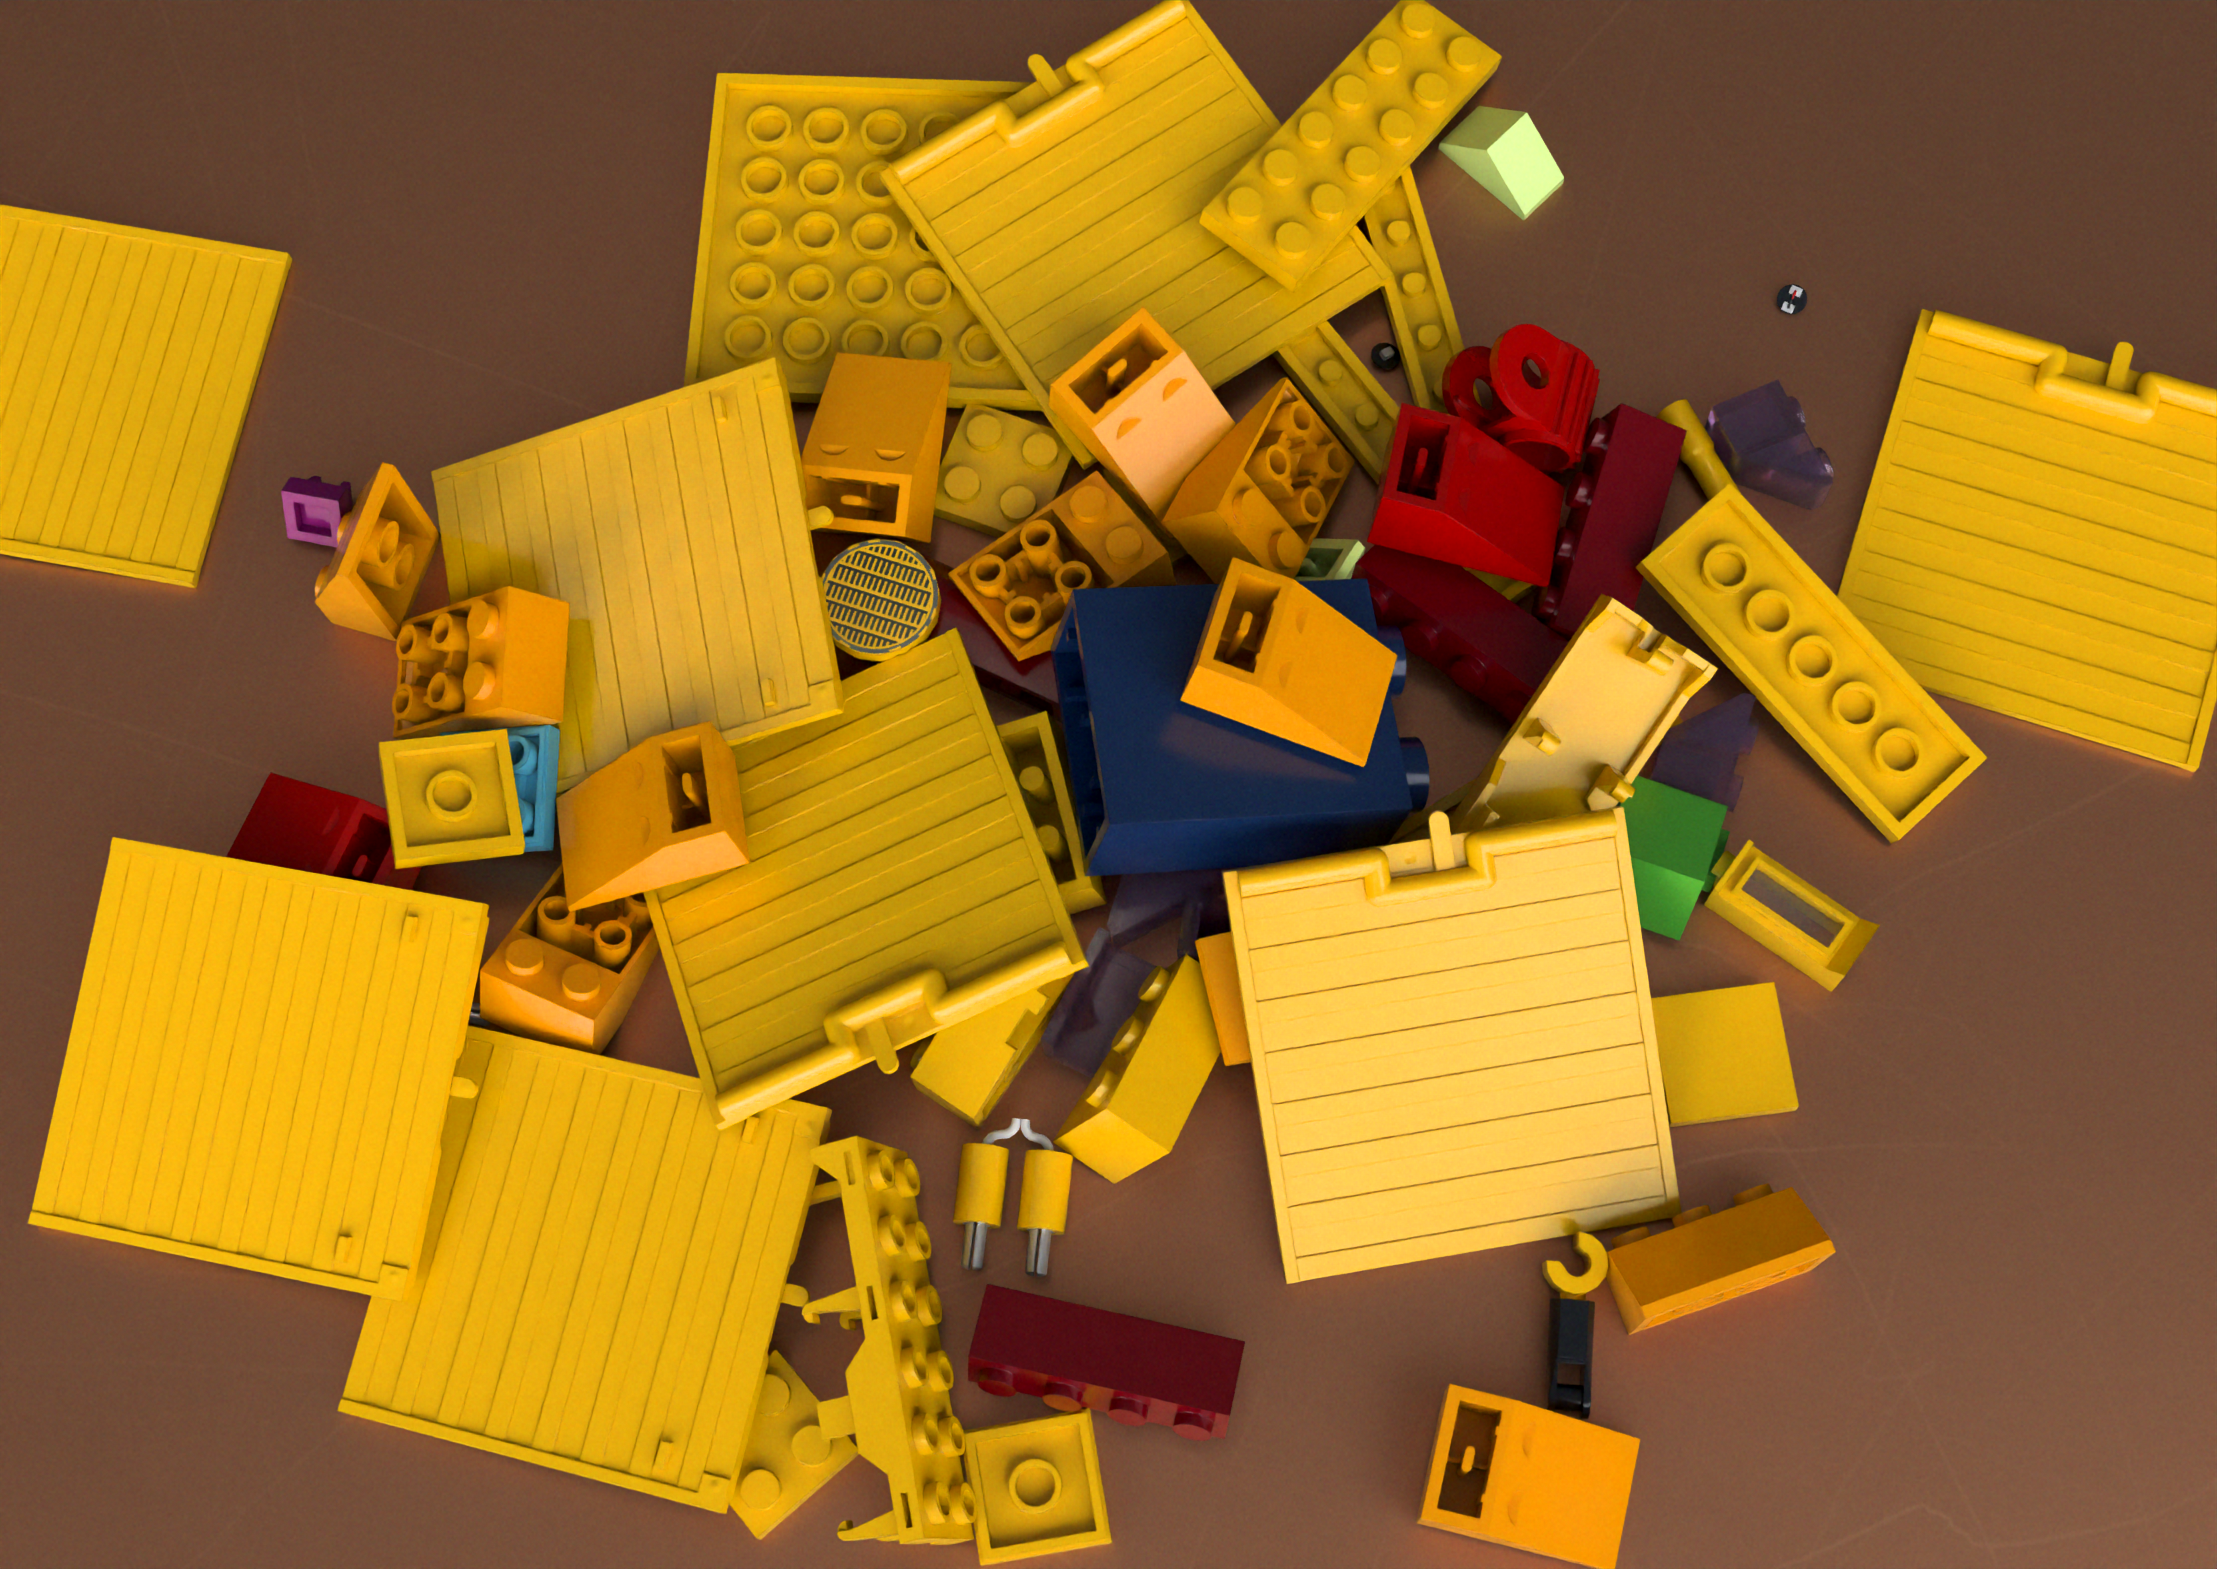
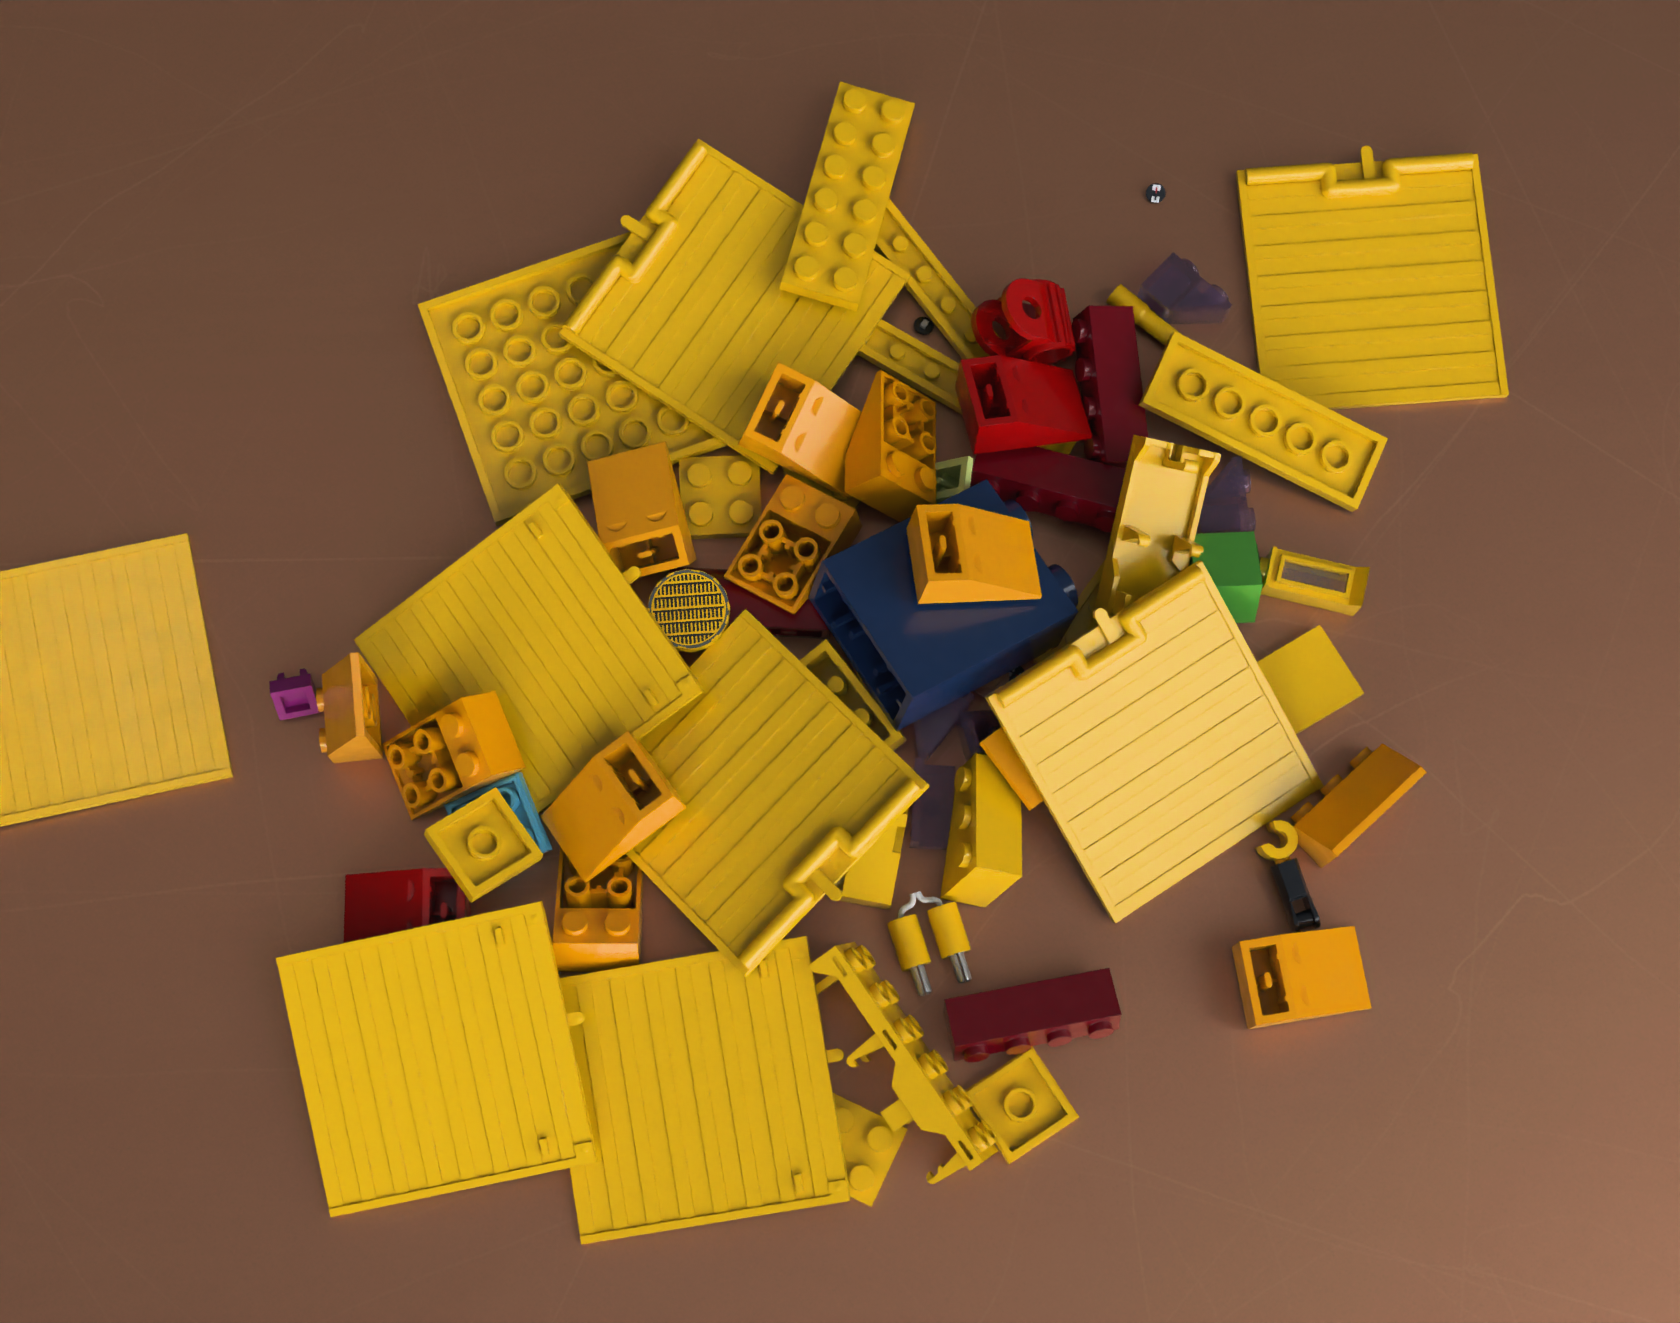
camera: 35 degrees left, 5 degrees up
yellowish green slope [1438,106,1564,221] -> none

